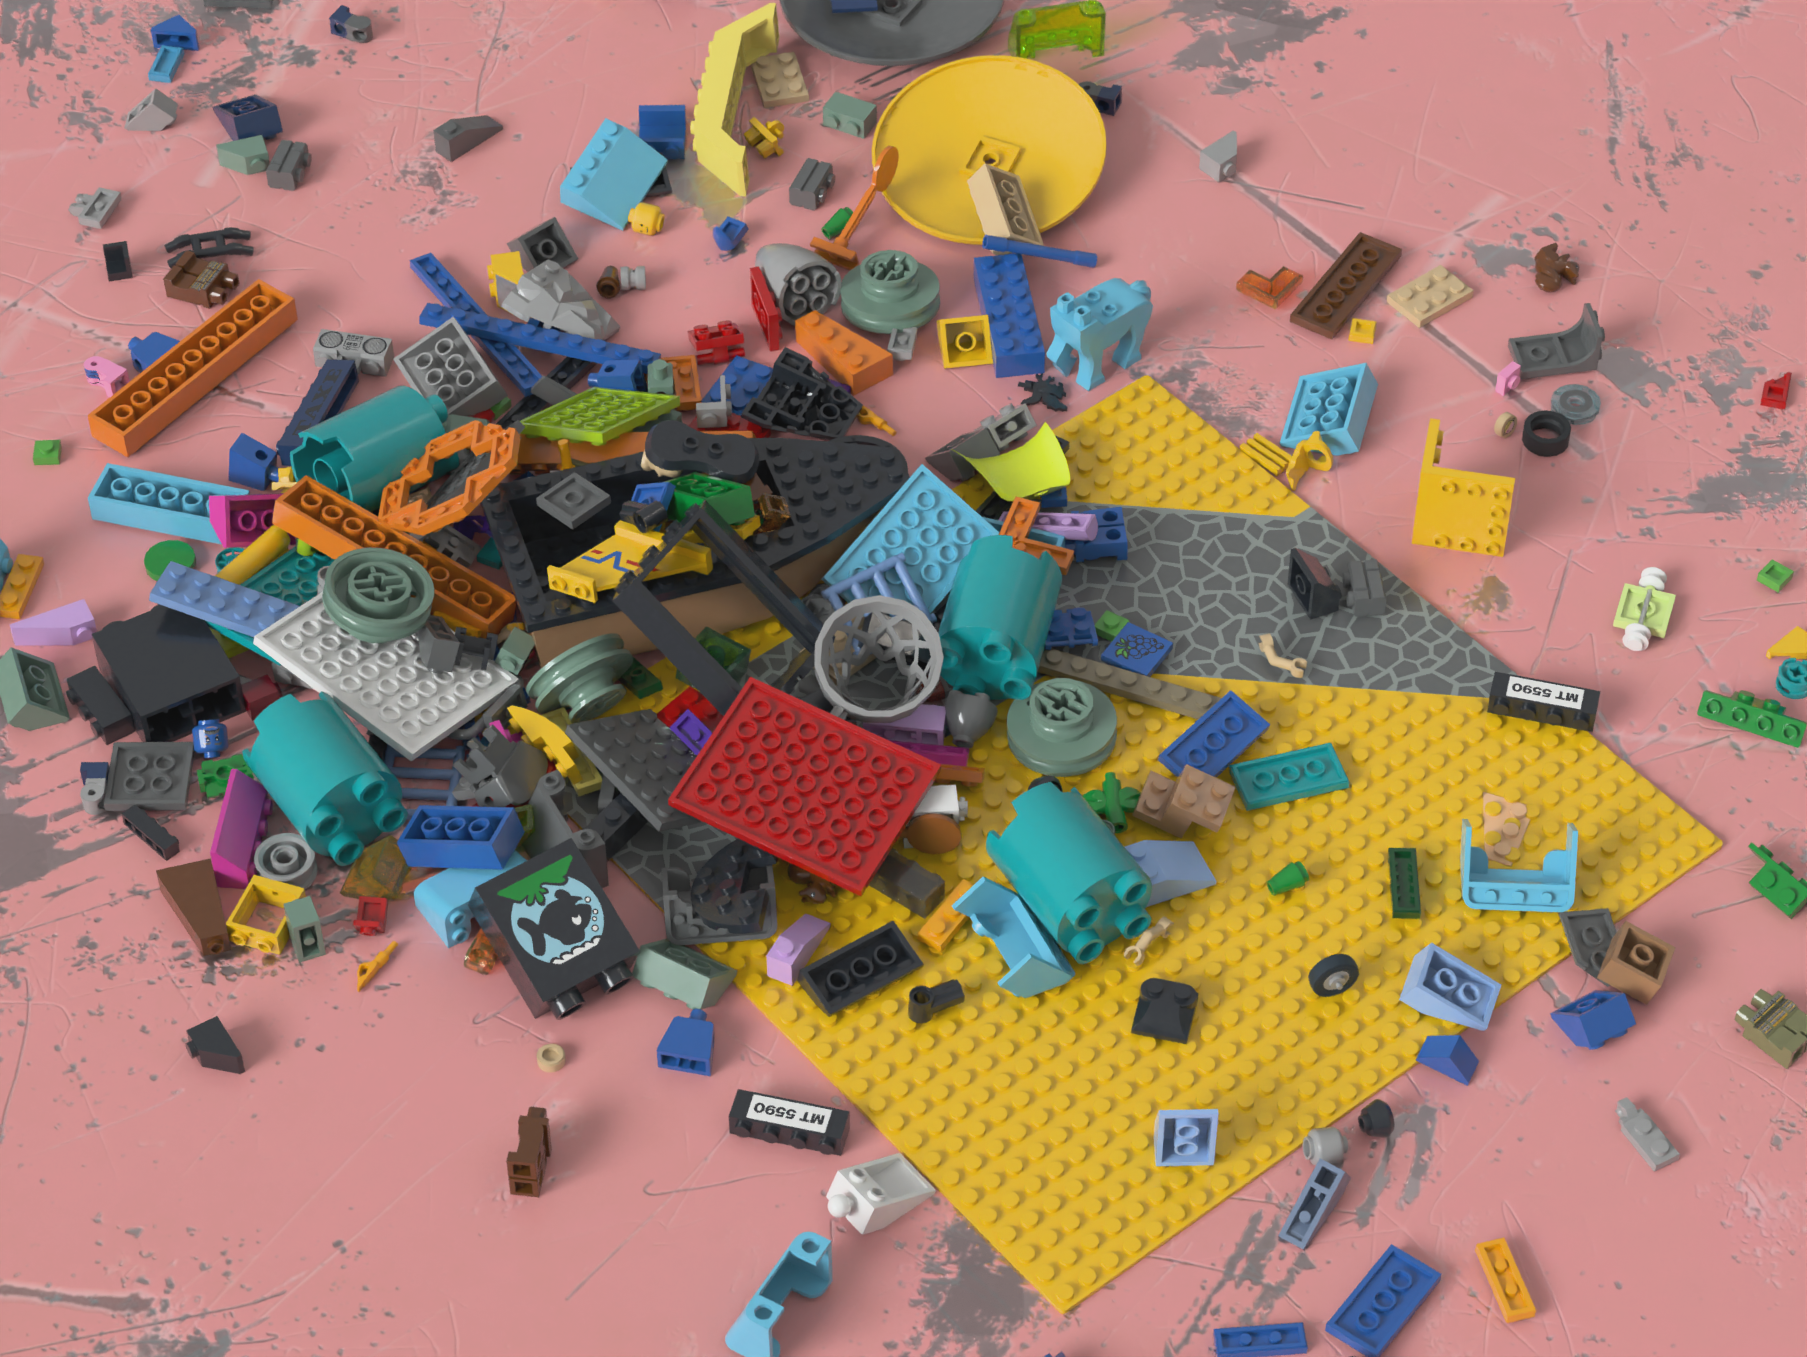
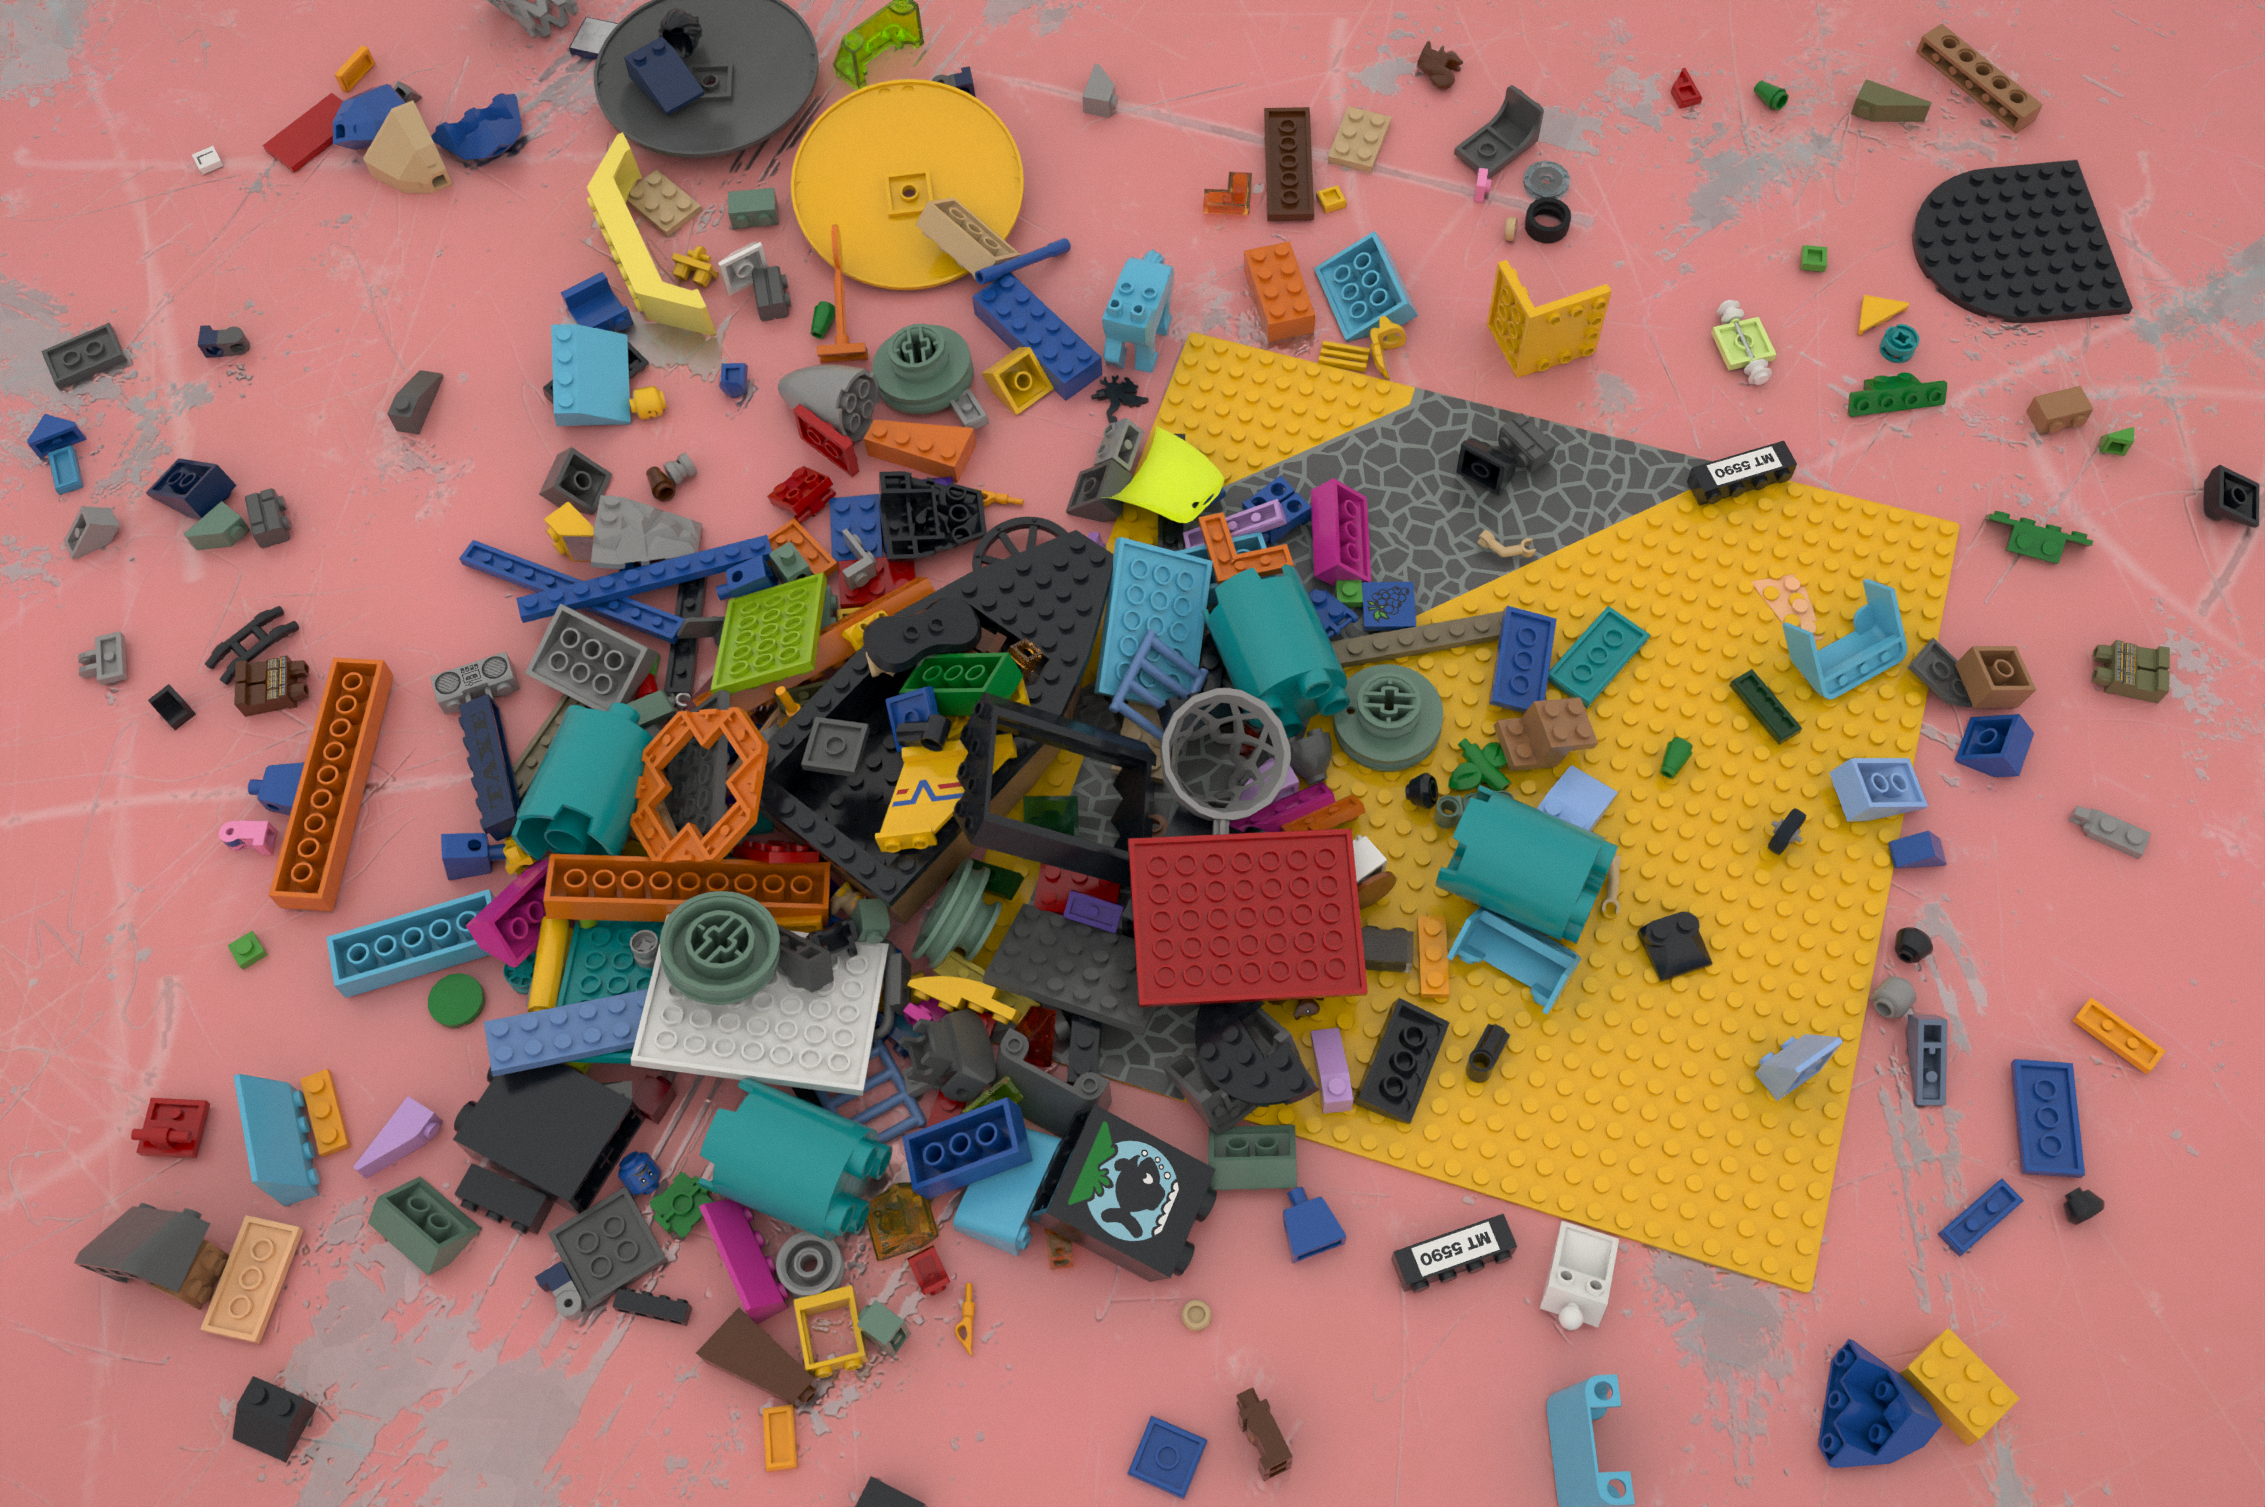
camera: 30 degrees left, 15 degrees up
none -> white slope [718,242,768,296]
none -> red plate [732,840,819,864]
none -> light orange tile [762,1404,798,1472]
none -> clear red slope [1014,1005,1056,1067]
none -> blue tile [1127,1415,1207,1500]
none -> orange brick [1244,241,1315,342]
none -> dark pink slope [1311,478,1371,586]

